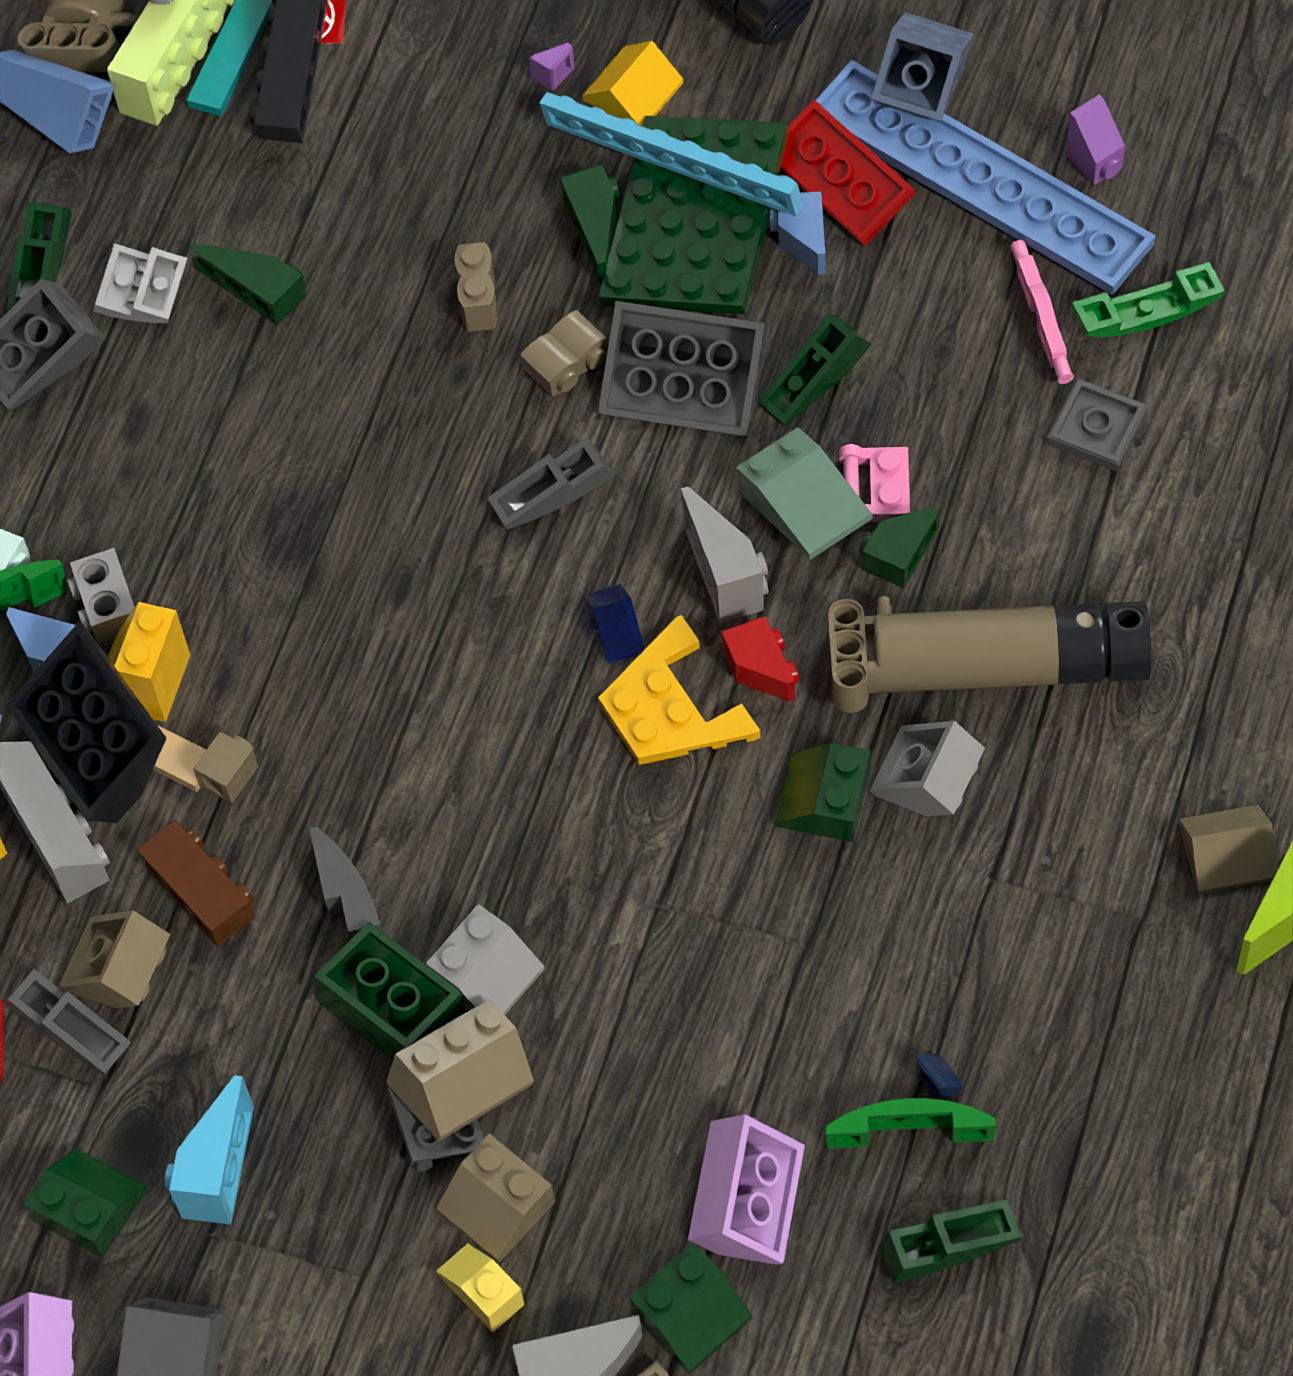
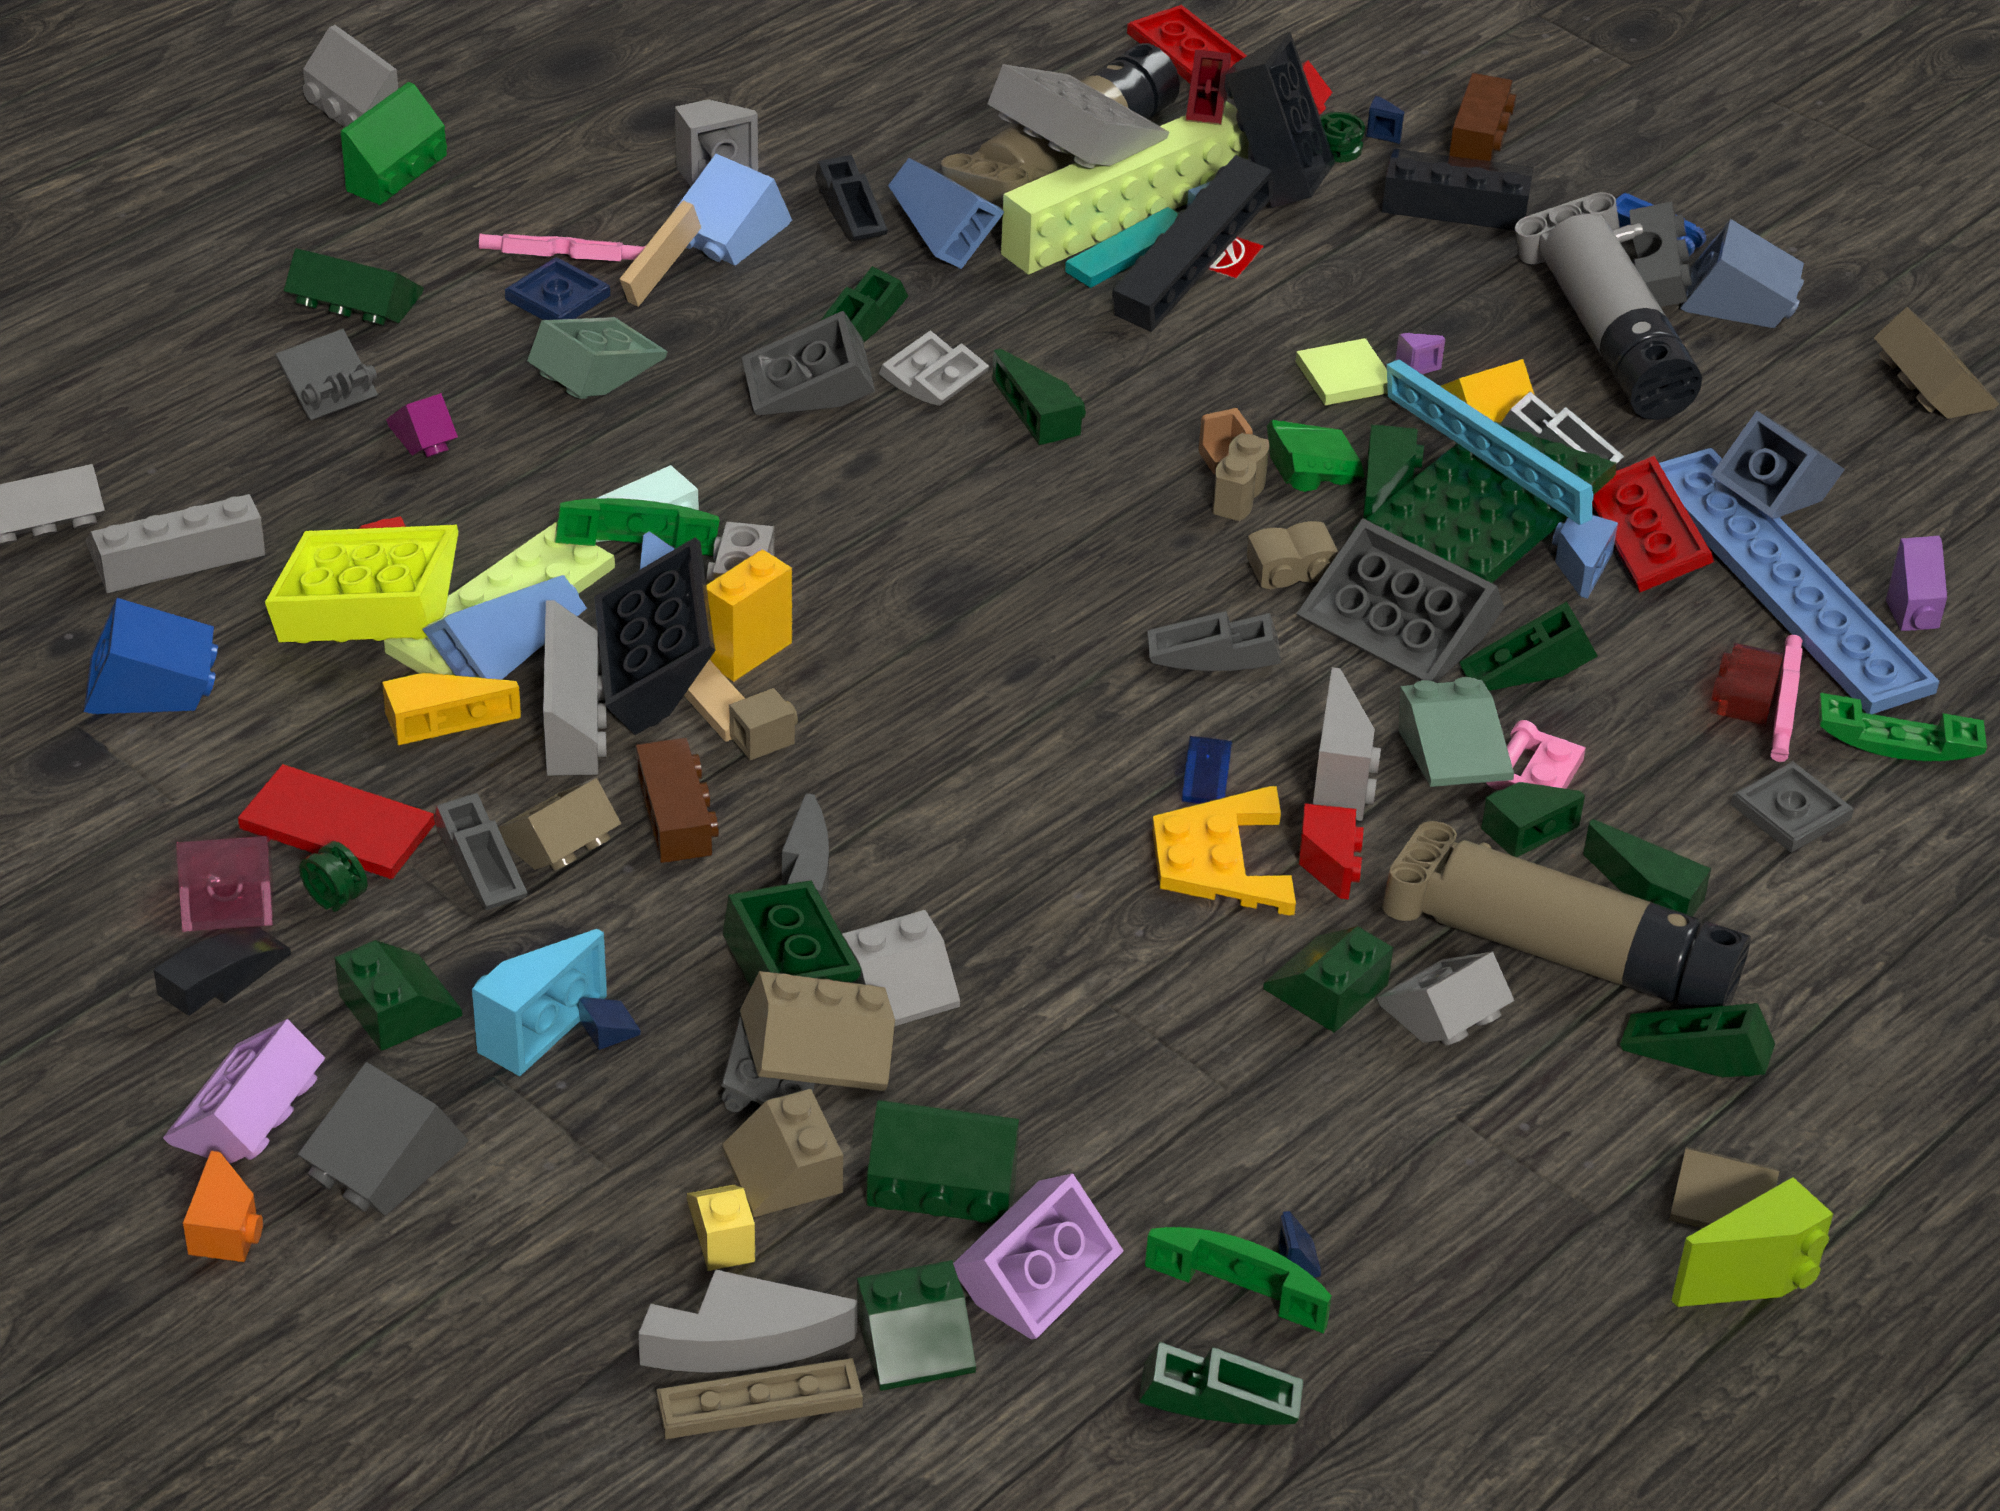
camera: 20 degrees right, 20 degrees down
none -> dark blue slope [579,998,641,1050]
none -> dark green slope [867,1100,1019,1223]
none -> medium nougat panel [1199,408,1253,475]
none -> green slope [1267,420,1365,492]
none -> yellowish green tile [1296,338,1388,405]
none -> dark grey slope [1501,392,1624,465]
none -> dark green slope [1583,819,1711,916]
none -> dark green slope [1620,1003,1775,1078]
none -> clear red brick [1711,643,1783,725]

